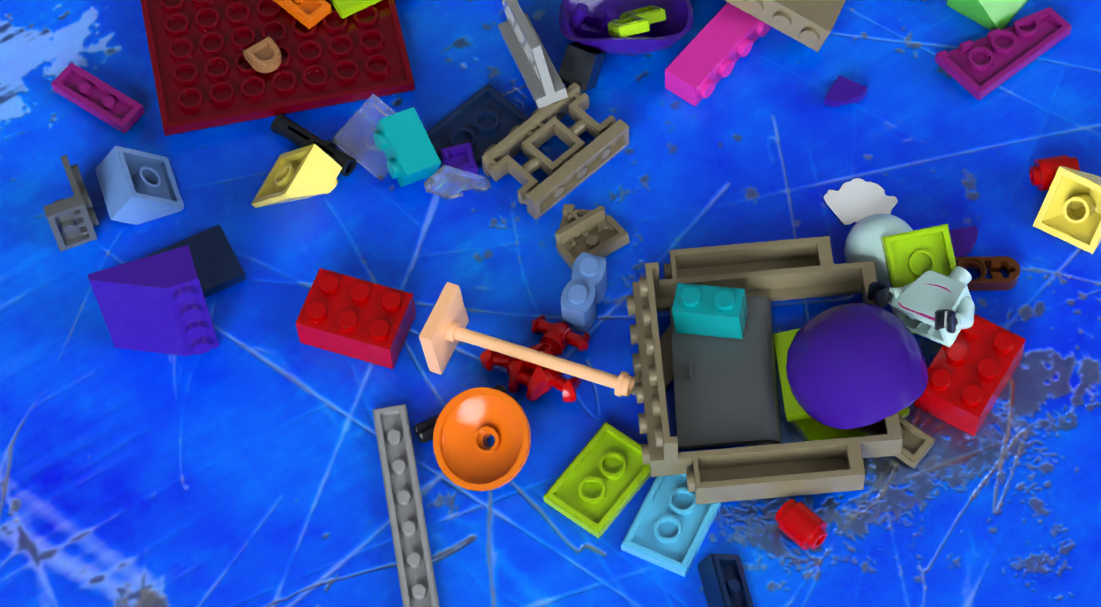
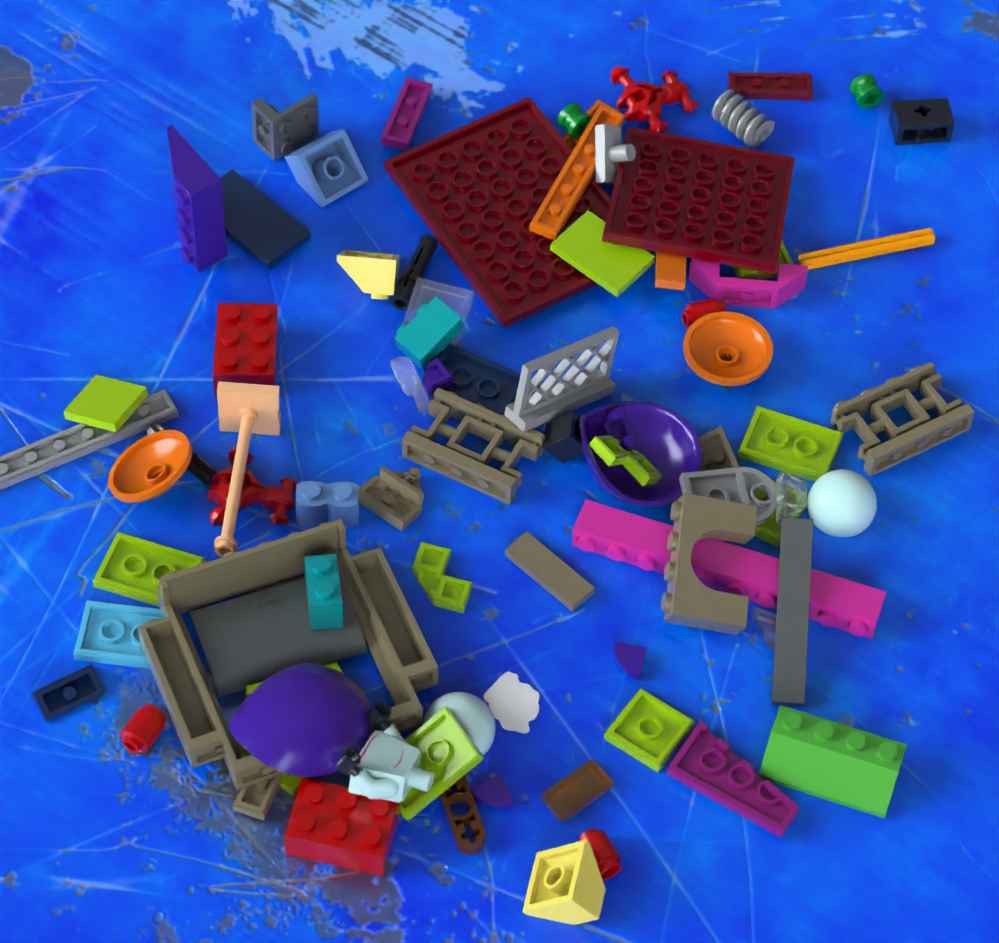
camera: 65 degrees right, 5 degrees down
medium nougat tile [243,36,282,73] -> none
none -> lime tile [63,375,149,432]
none -> lime tile [412,542,473,613]
none -> dark tan tile [505,532,595,612]
none -> clear orange tile [541,759,614,823]
none -> lime tile [604,688,695,772]

